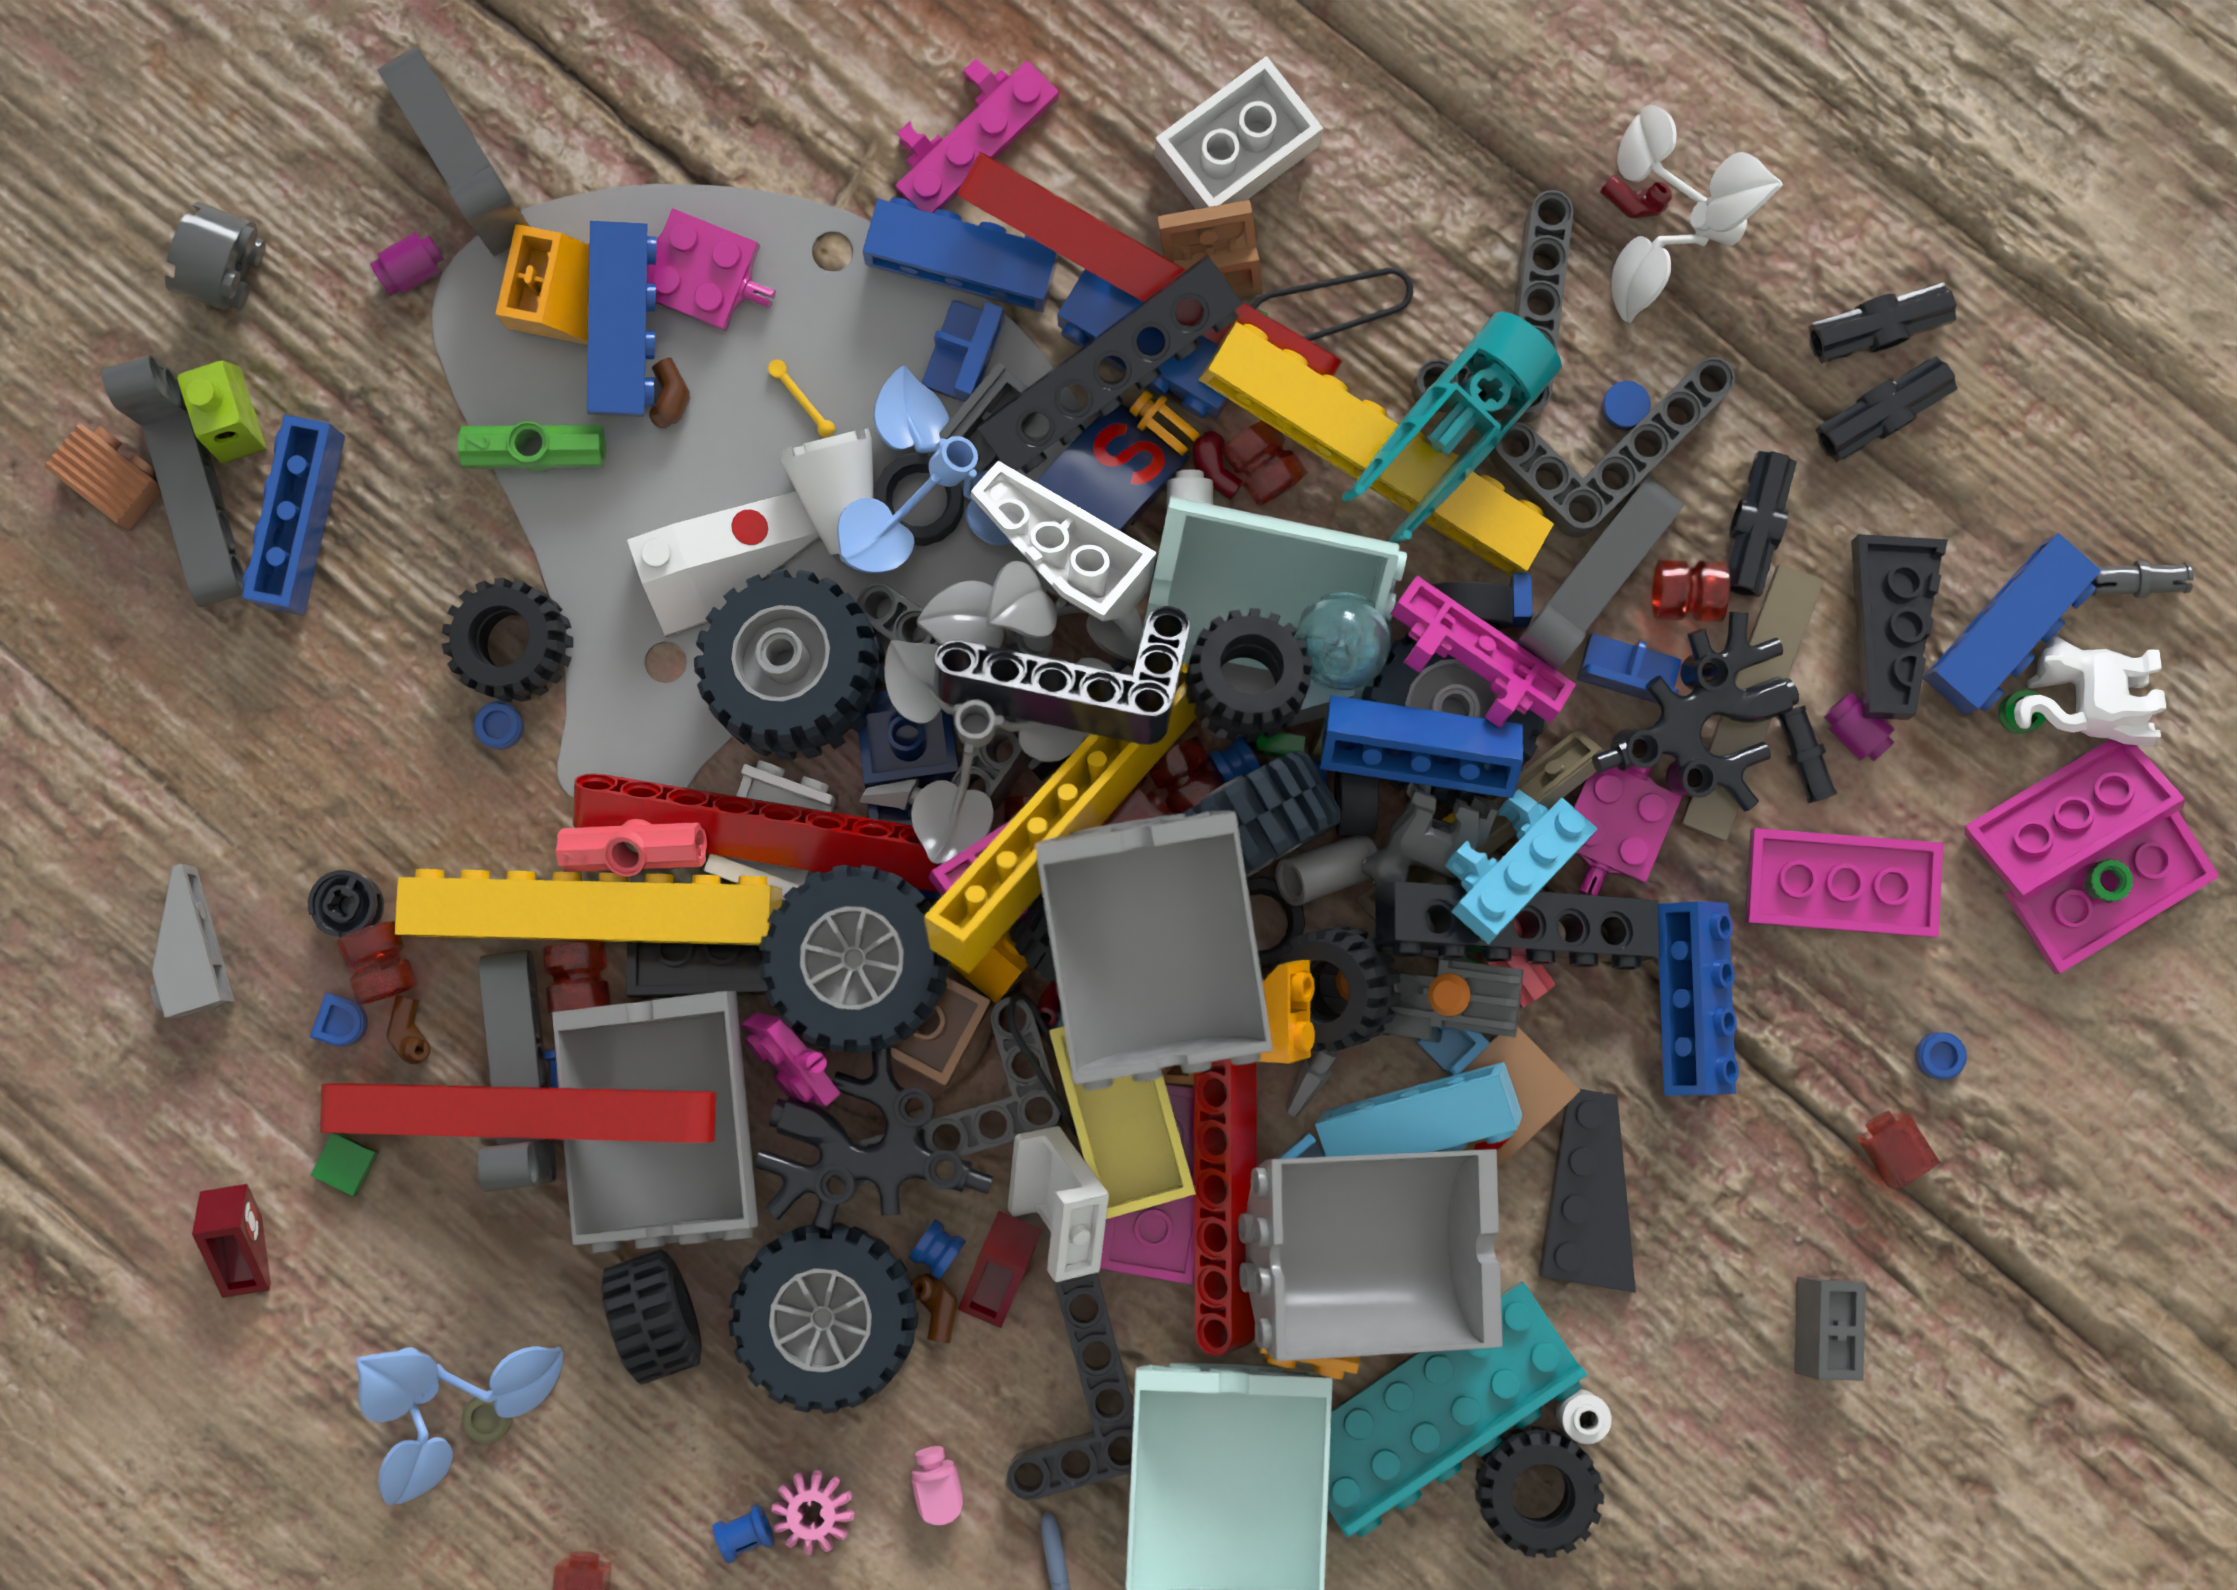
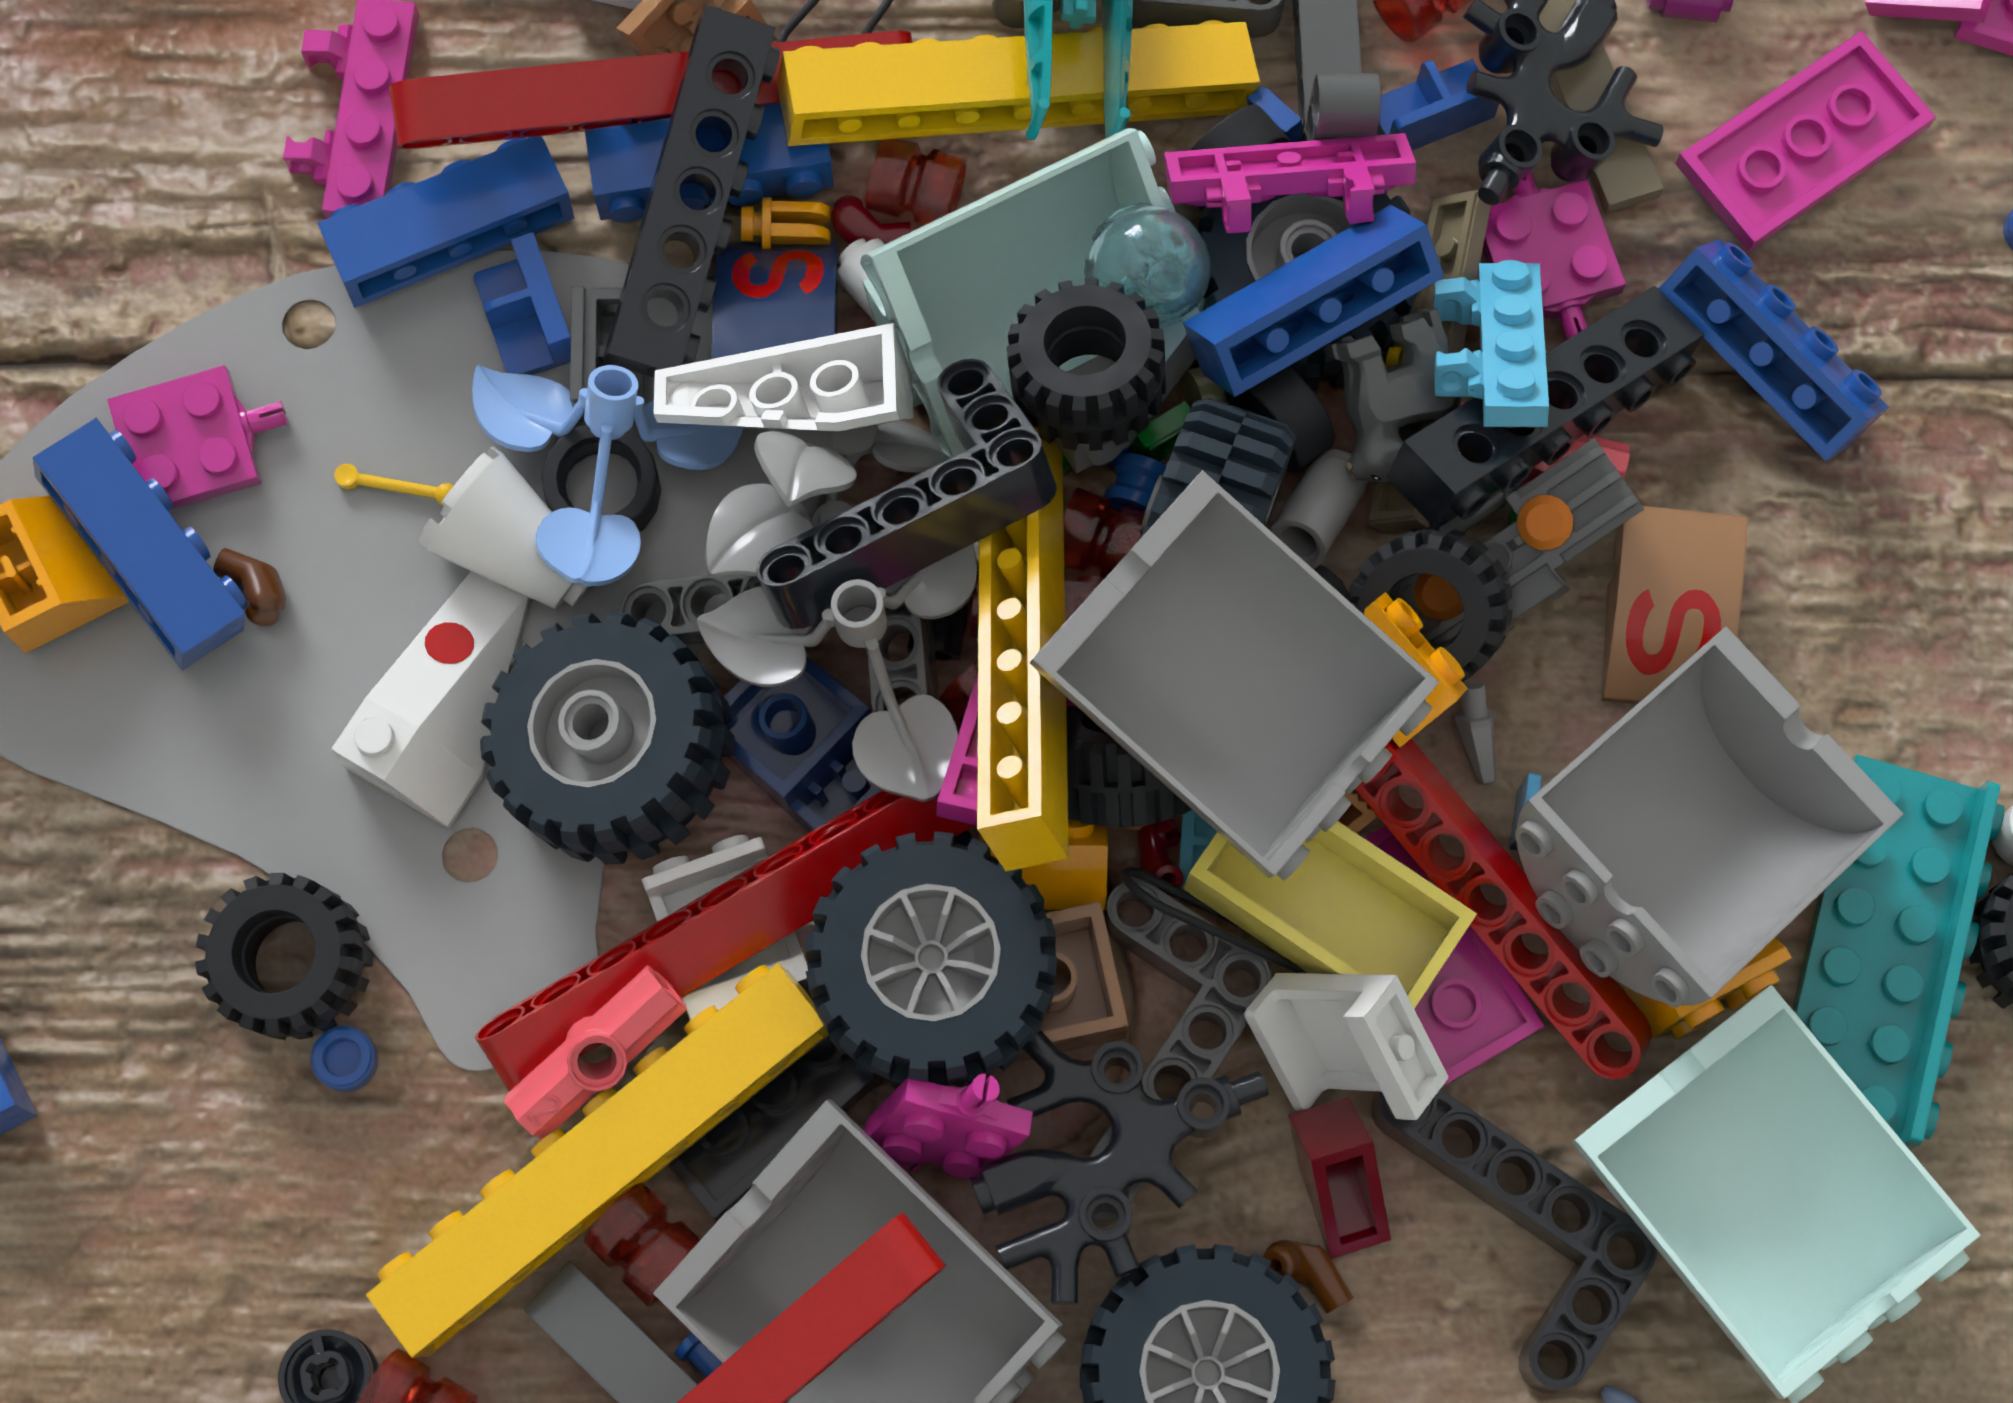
camera: 40 degrees left, 10 degrees down
bright green piece [458,421,606,472] -> none
light grey bar [859,779,921,810] -> none
blue wheel [908,1219,966,1280] -> none
medium azure brick [1315,1061,1523,1157] -> none
dark azure panel [1416,1027,1490,1076] -> none
black wing [1539,1088,1636,1293] -> none
black pin [1776,705,1837,804] -> none

